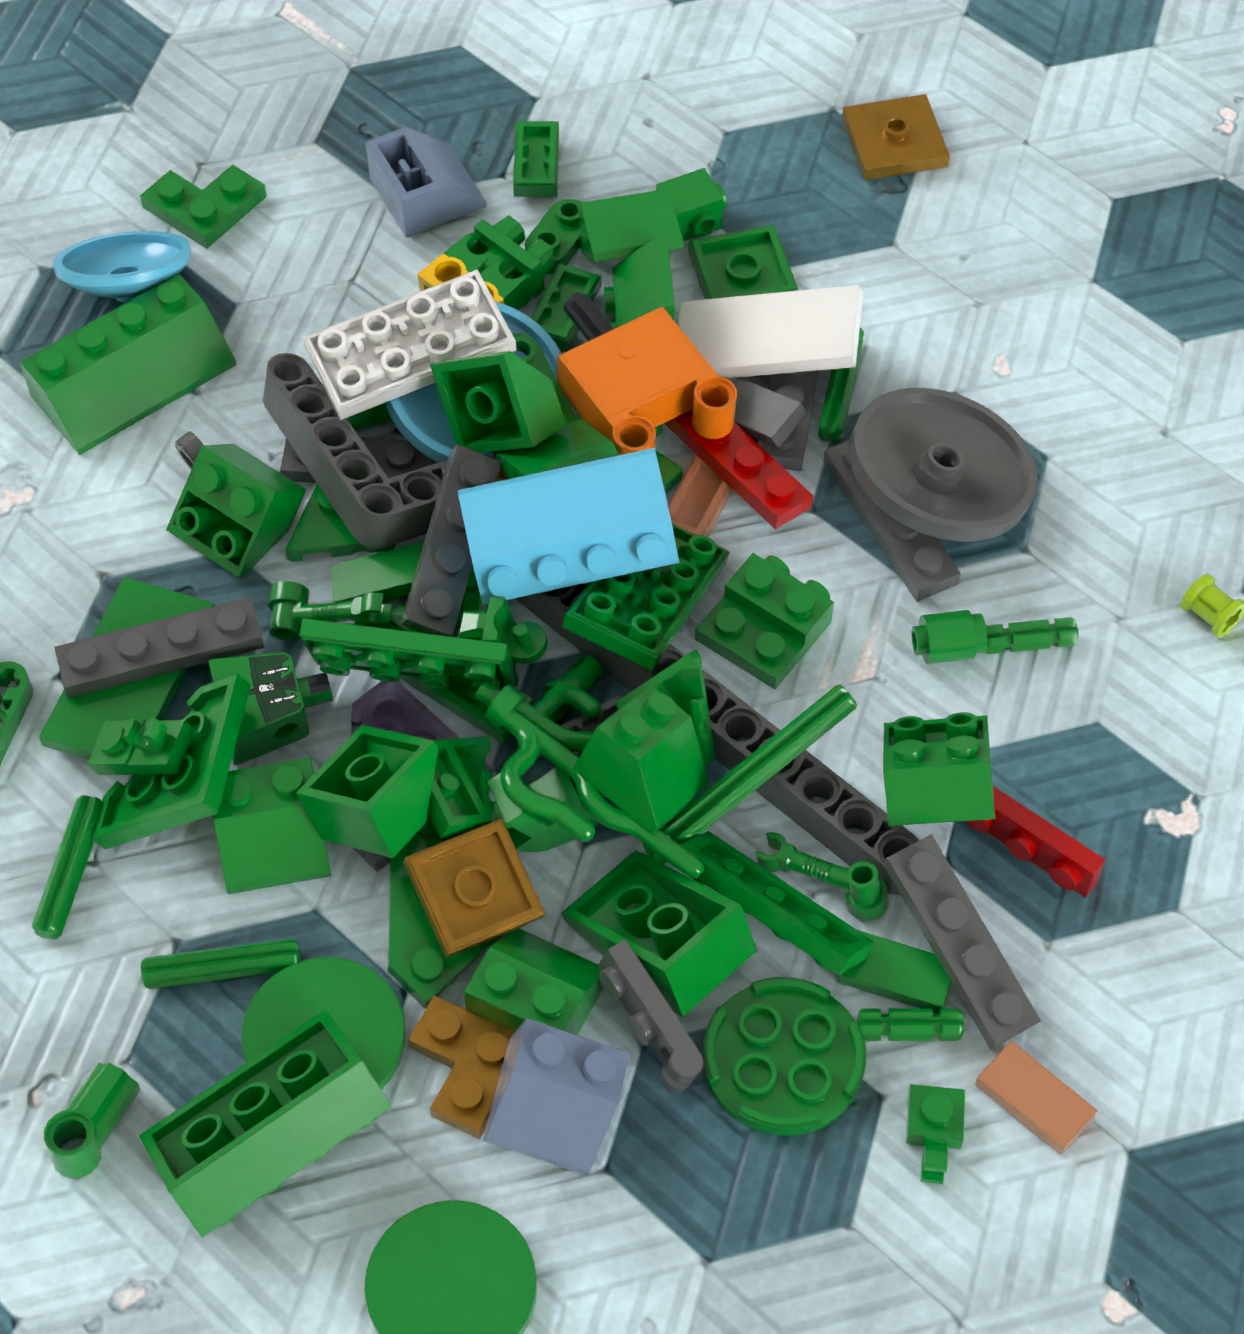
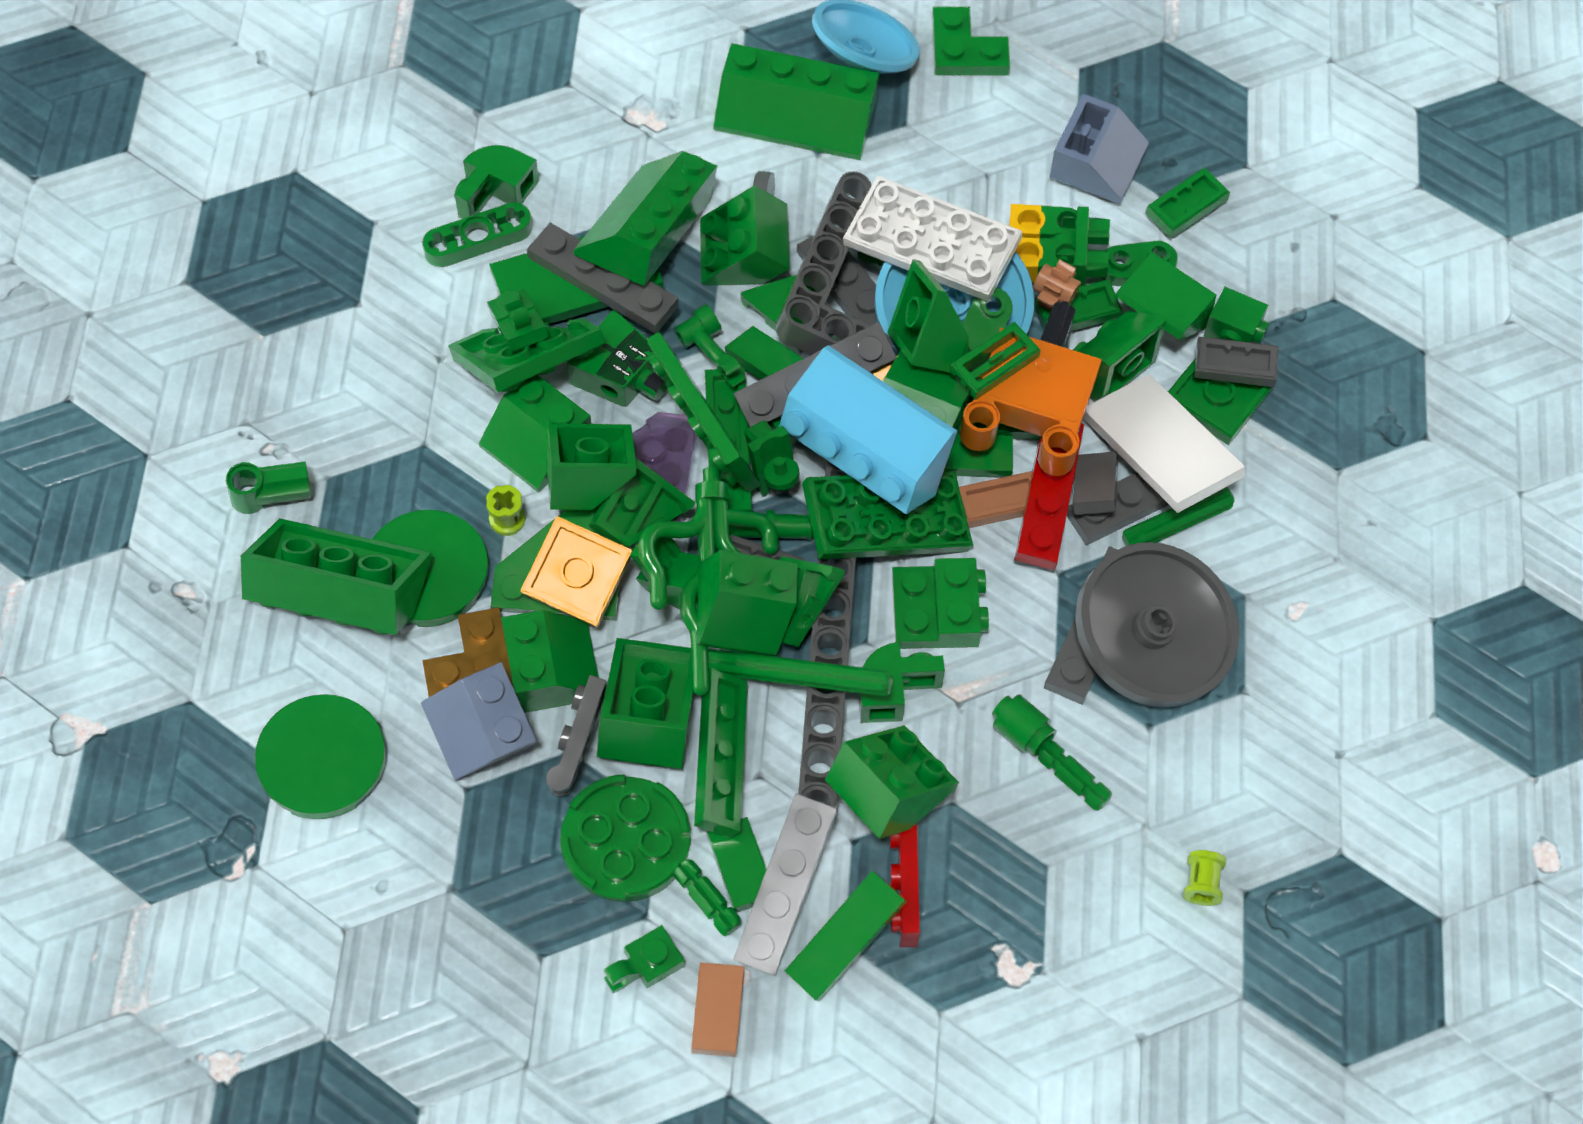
camera: 50 degrees right, 5 degrees up
green axle [32,795,103,940] -> none
green axle [141,938,301,989] -> none
green brick [755,832,889,921] -> none
pearl gold plate [842,94,950,180] -> none
none -> lime bush [486,485,526,536]
none -> green slope [573,151,717,286]
none -> green tile [784,870,908,1002]
none -> green brick [859,642,945,723]
none -> green tile [950,321,1041,400]
none -> nougat gear [1033,260,1082,311]
none -> dark grey plate [1194,337,1278,387]

